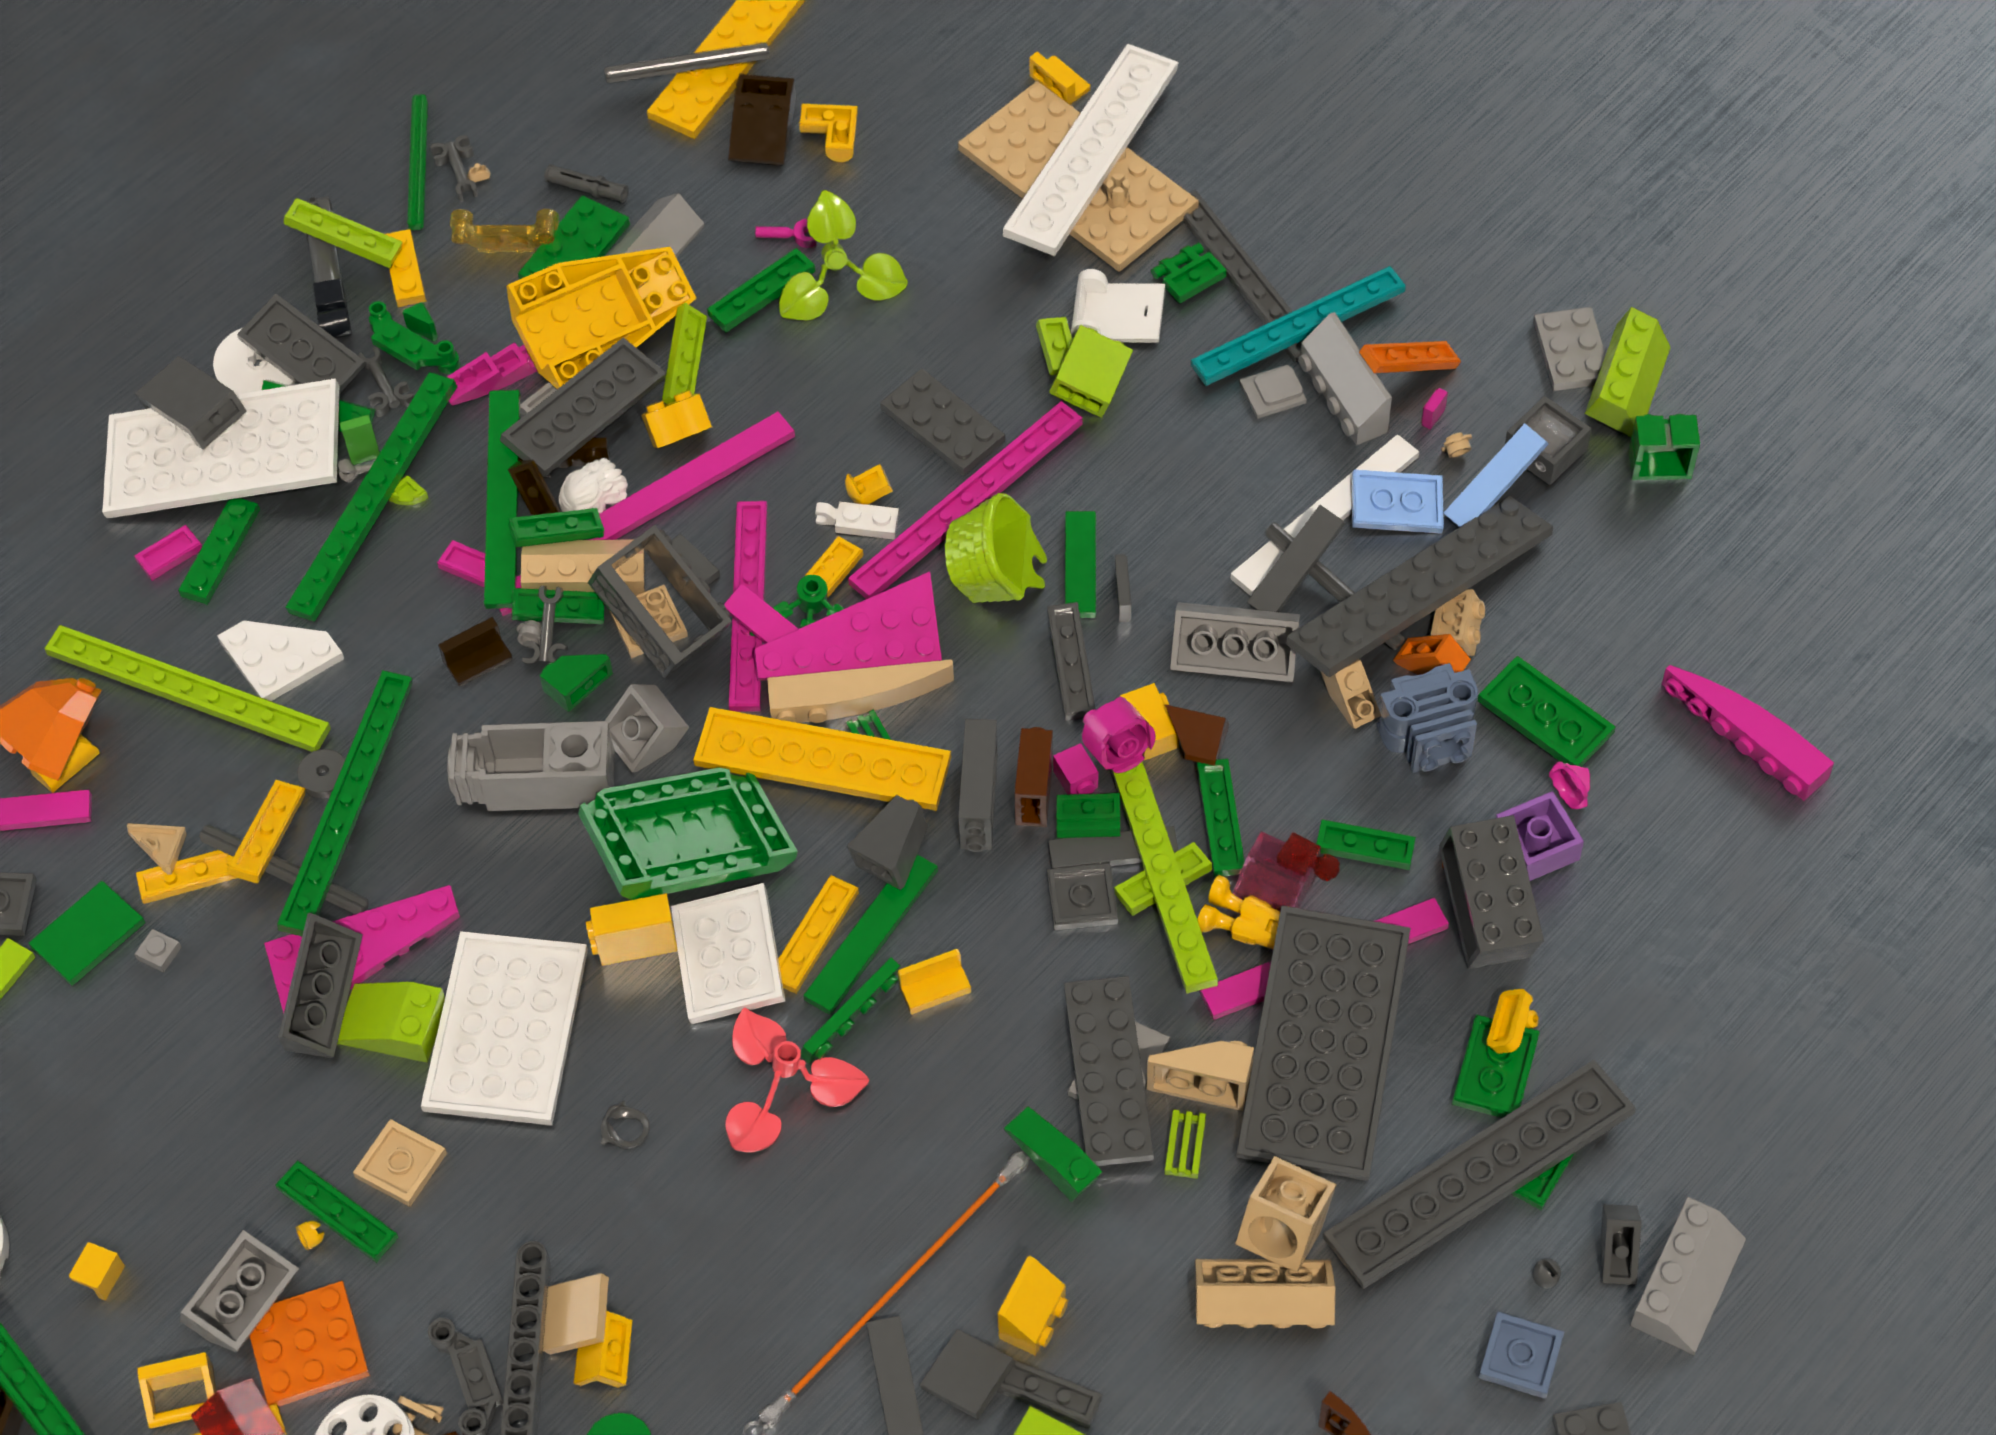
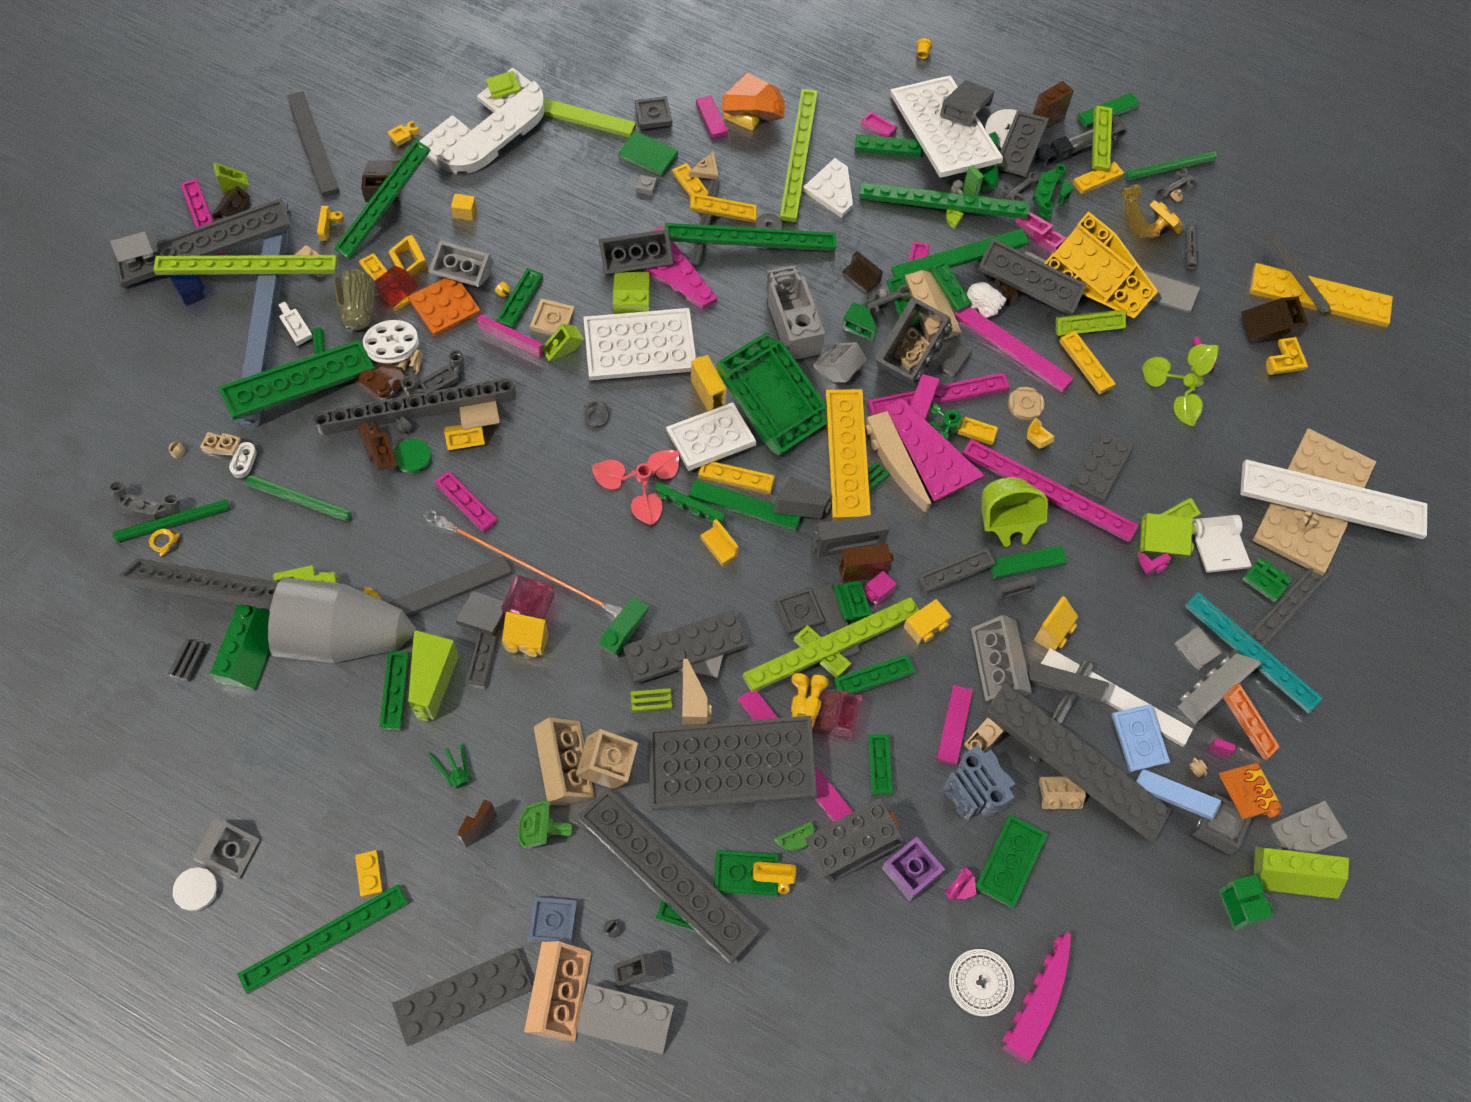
camera: 70 degrees right, 5 degrees up
dark brown slope [508,460,561,515] -> none
green plate [518,195,630,280] -> none
yellow brick [641,390,712,448] -> none
green plate [707,248,816,333] -> none
white plate [815,501,899,540] -> none
yellow panel [1029,51,1090,105] -> none
dark pink brick [1082,697,1155,773] -> none
reddish brown slope [1165,704,1229,766] -> none
clear red plate [1276,832,1340,881] -> none
orange slope [1393,634,1471,675] -> none
none -> dark pink tile [434,471,498,533]
none -> dark pink tile [477,315,543,358]
none -> clear pink slope [501,574,555,620]
none -> bright green piece [518,800,572,849]
none -> light nougat slope [524,941,591,1042]
none -> lime slope [542,324,585,362]
none -> bright green tile [775,821,815,852]
none -> yellow piece [916,38,932,59]
none -> dark pink tile [936,685,973,766]
none -> white piece [949,949,1014,1017]
none -> tan tile [1008,387,1045,421]
none -> reddish brown brick [1033,81,1074,130]
none -> yellow slope [1034,596,1078,650]
none -> yellow plate [1059,331,1115,395]
none -> green tile [1077,92,1141,129]
none -> dark pink plate [1138,552,1171,576]
none -> yellow plate [1147,200,1183,237]
none -> orange door [1219,763,1283,820]

